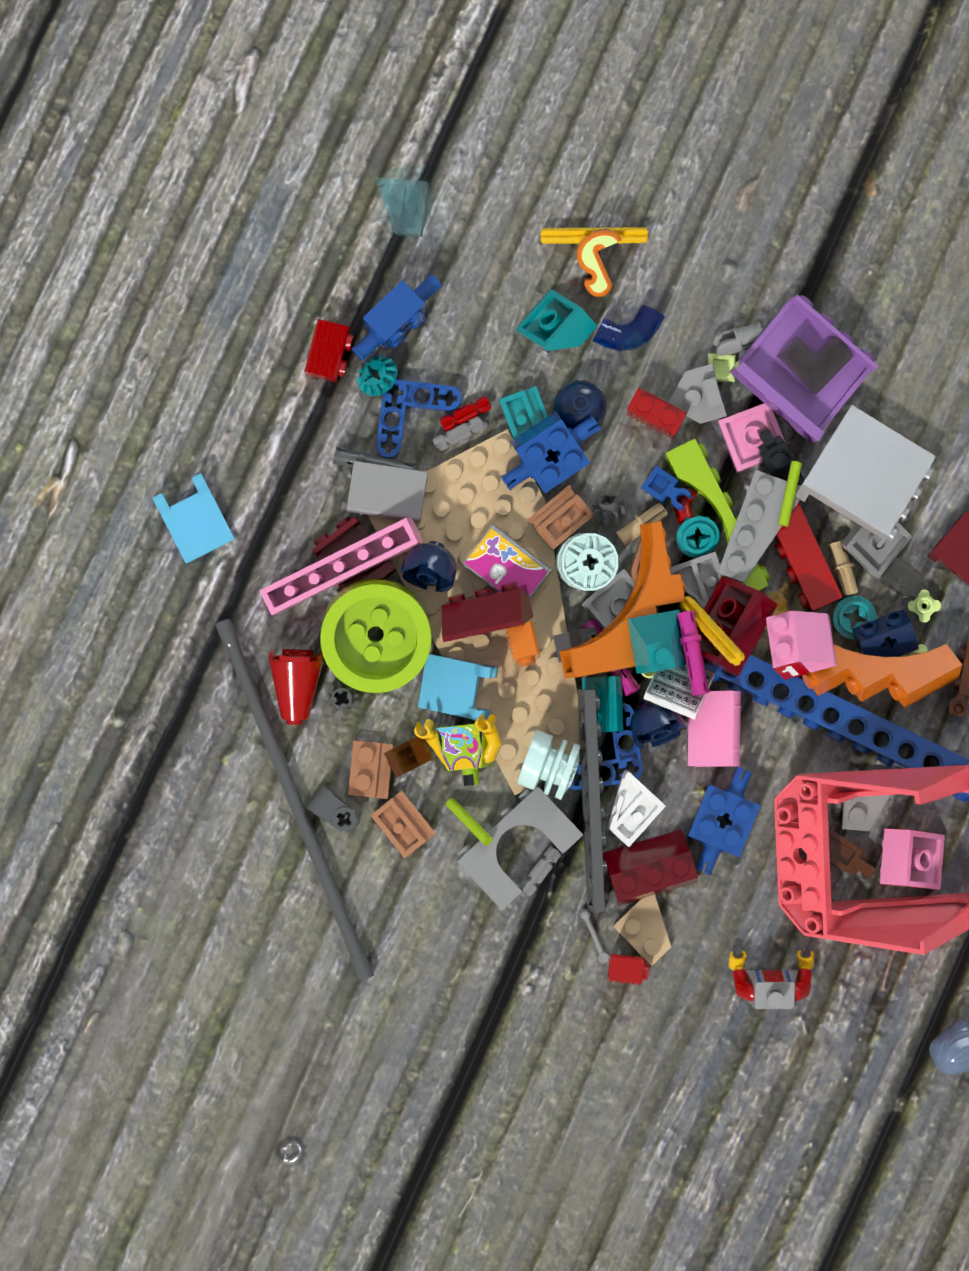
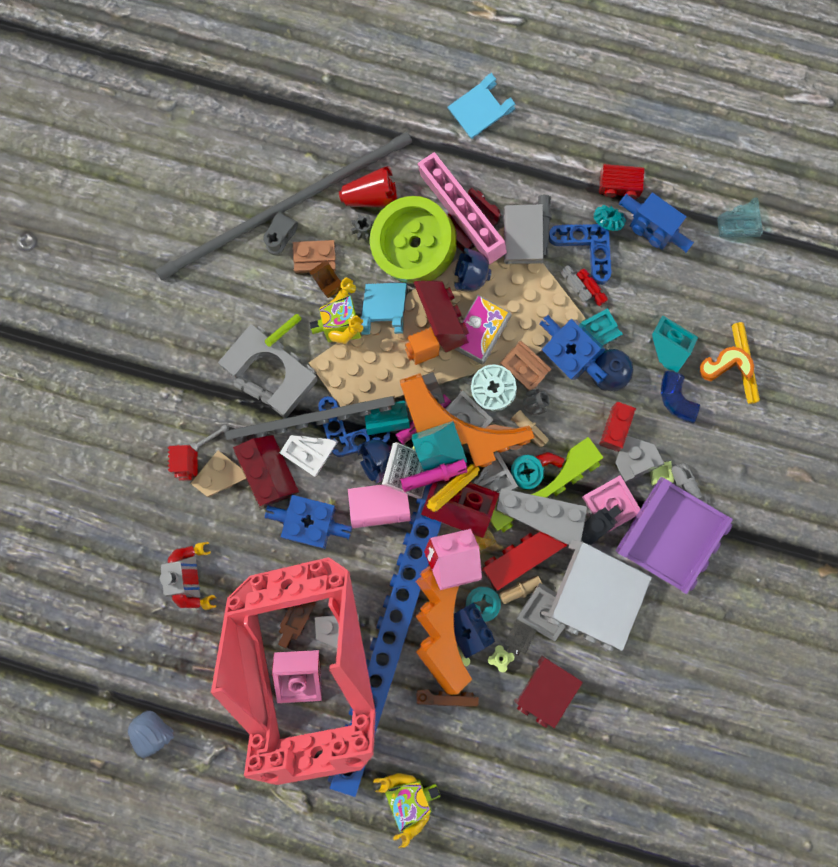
camera: 75 degrees right, 5 degrees down
nougat plate [370,790,436,858] -> none
light aqua wheel [517,730,580,800] -> none
blue plate [641,466,693,511] -> none
clear smoke plate [777,336,854,395] -> none
lime piece [778,461,802,527] -> none

